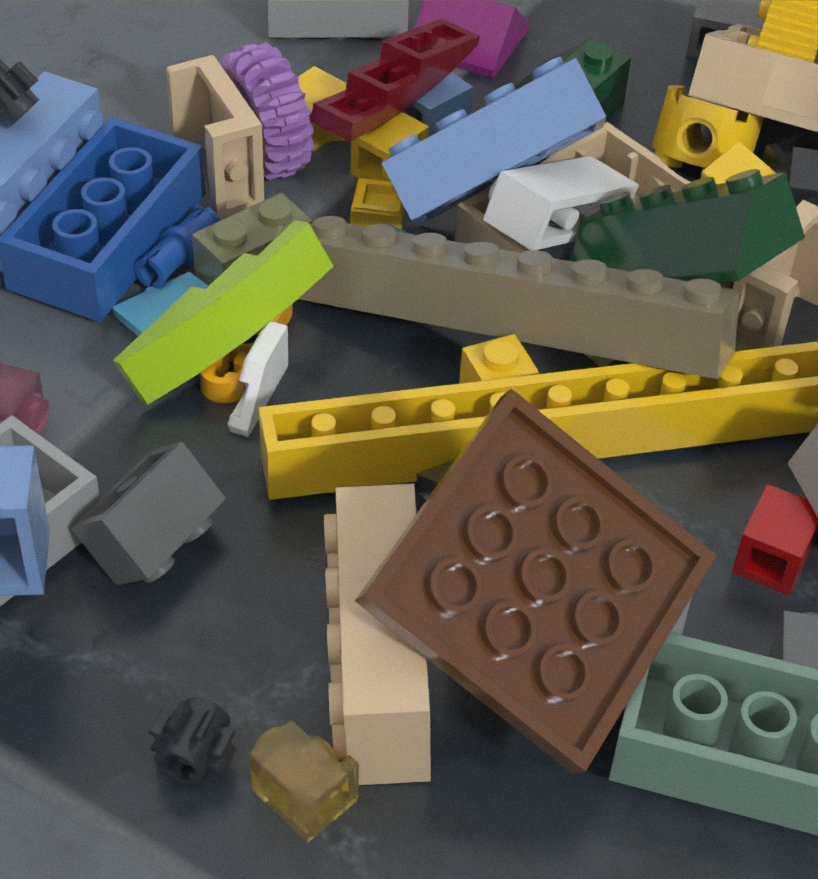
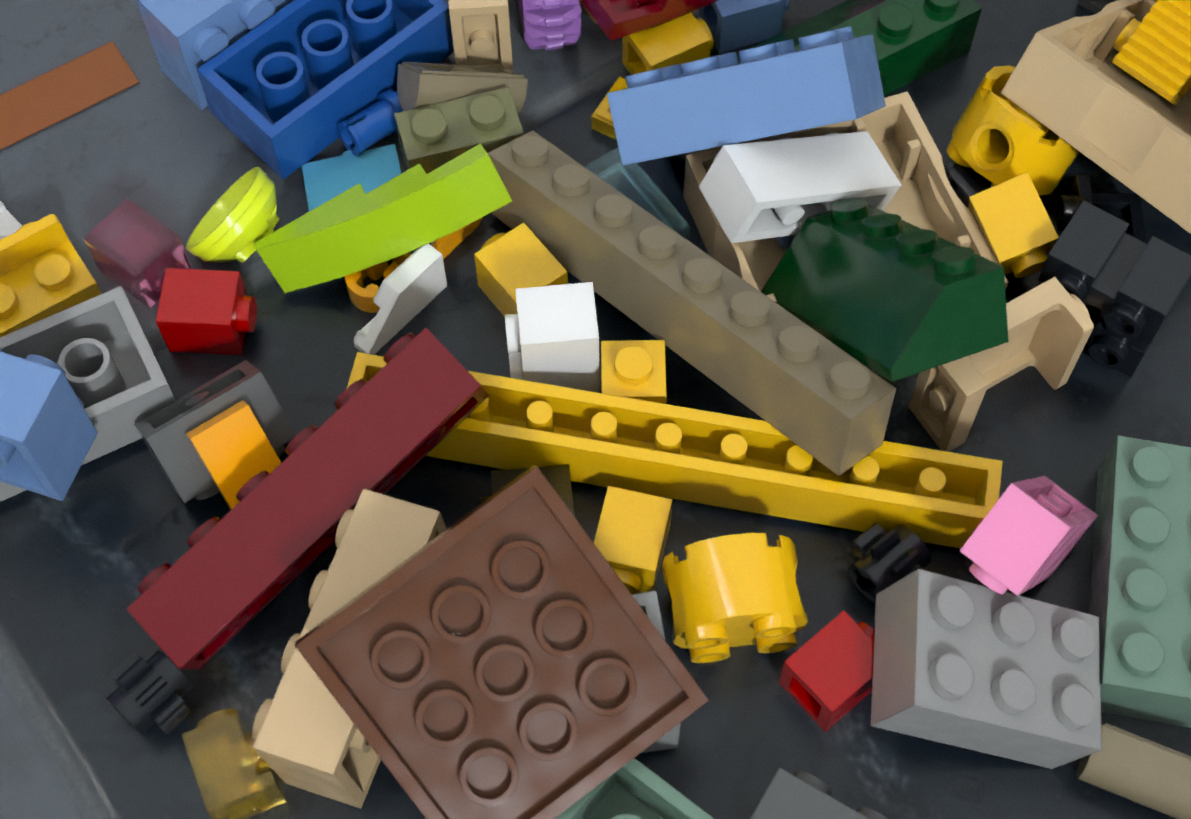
camera: 25 degrees right, 15 degrees up
none -> dark red brick [126,328,490,669]
none -> red brick [155,268,257,355]
none -> neon yellow piece [186,167,280,263]
none -> light orange tile [186,400,281,510]
none -> dark tan brick [397,62,528,115]
none -> yellow brick [474,222,568,317]
none -> white brick [505,282,600,393]
none -> yellow brick [662,533,808,663]
none -> black gear [848,522,931,603]

